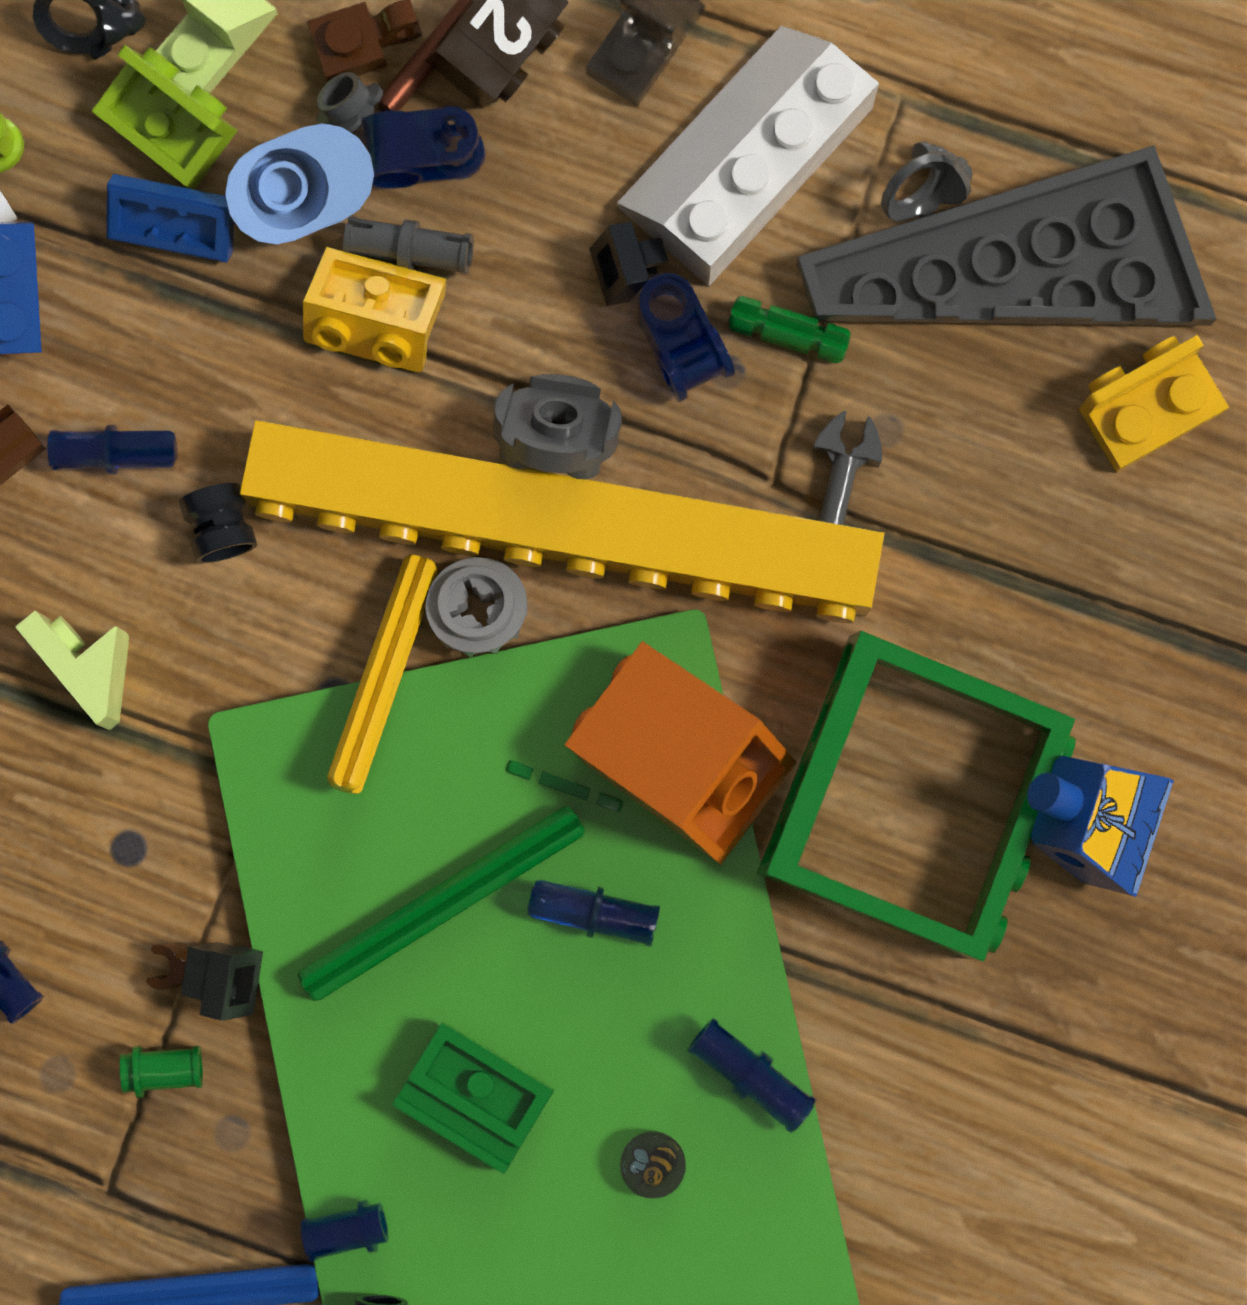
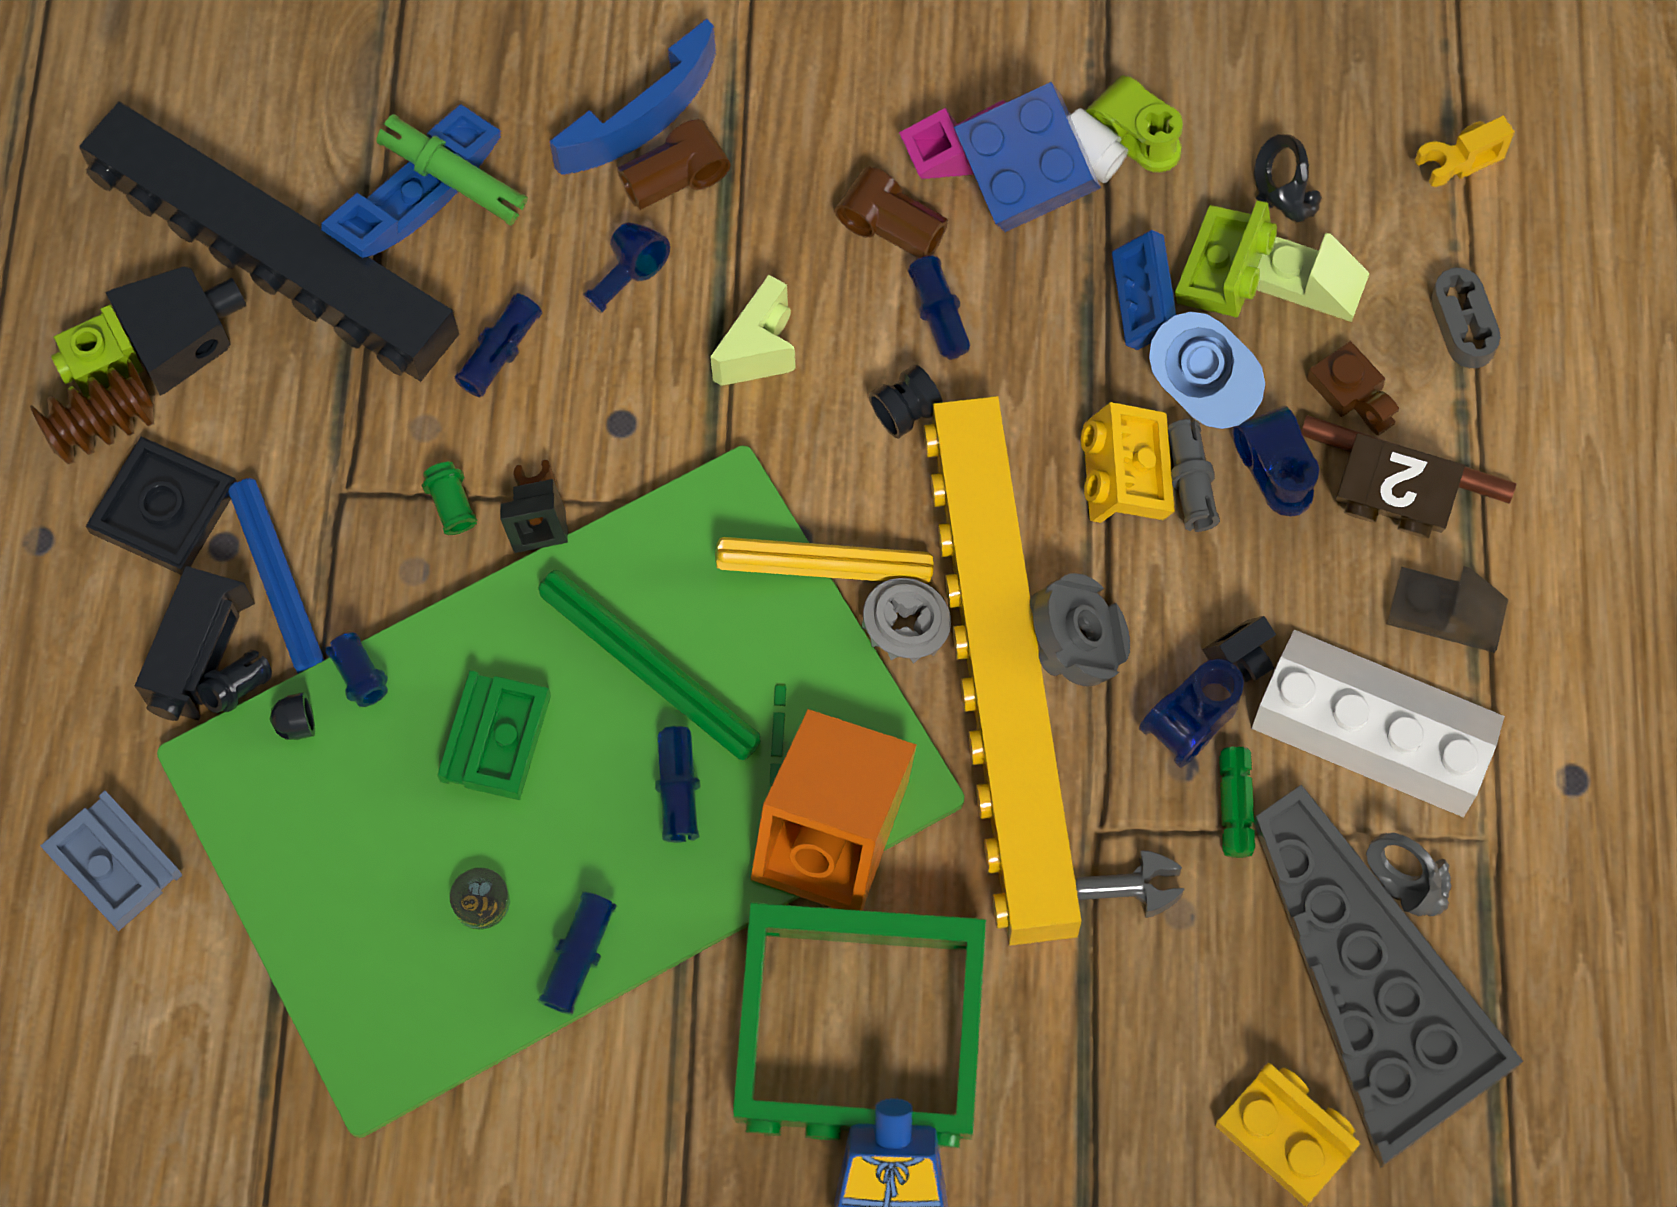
camera: 70 degrees right, 15 degrees down
dark grey plate [317,72,383,133] -> none

